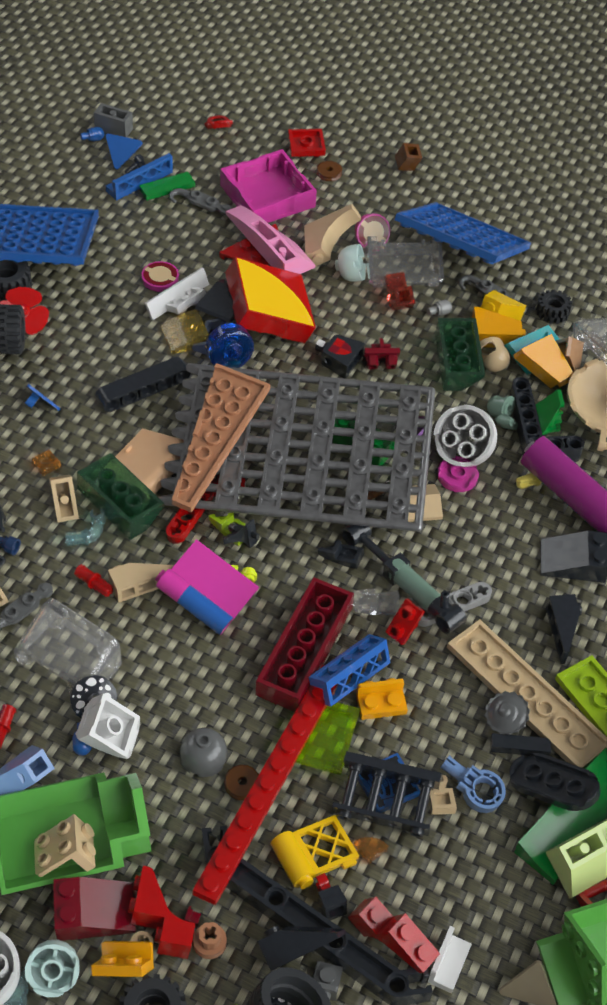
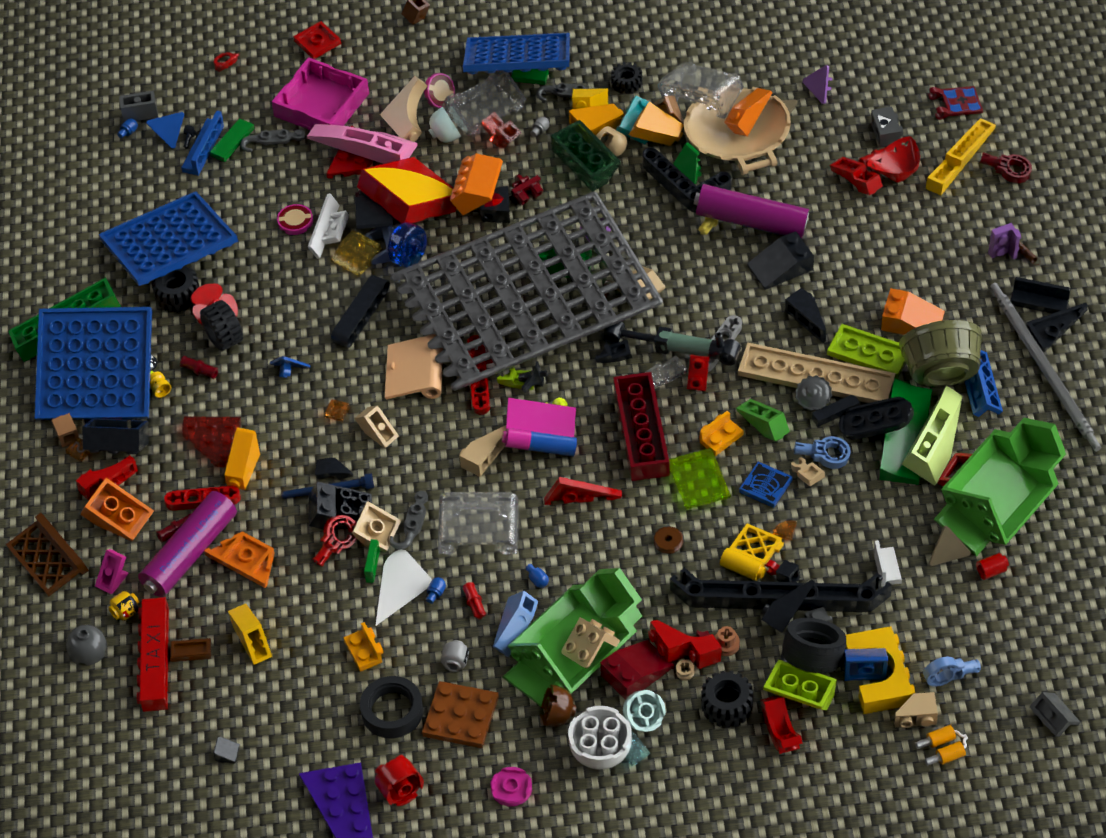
camera: 25 degrees left, 0 degrees up
clear light blue piece [65,509,106,546] -> none
black dish [70,675,118,719] -> none
red axle [74,564,114,597] -> none
white slope [75,693,140,759] -> none
clear green slope [77,453,164,540] -> none
light orange bracket [91,941,154,977] -> none
nougat wing [172,363,270,512] -> none
dark grey cylinder [180,727,228,778] -> none
red plate [192,665,338,906] -> none
blue fence [309,634,391,707] -> none
reddish brown piece [317,161,342,181] -> none
black fence [332,751,442,837] -> none
arch [348,896,440,973] -> none
white cylinder [434,405,497,467] -> none
dark pink tile [437,456,479,492] -> none
sand green piece [487,395,518,430] -> none
none -> orange slope [450,153,503,215]
none -> green tile [511,69,549,85]
none -> red wing [544,477,622,505]
none -> bright green slope [736,399,790,441]

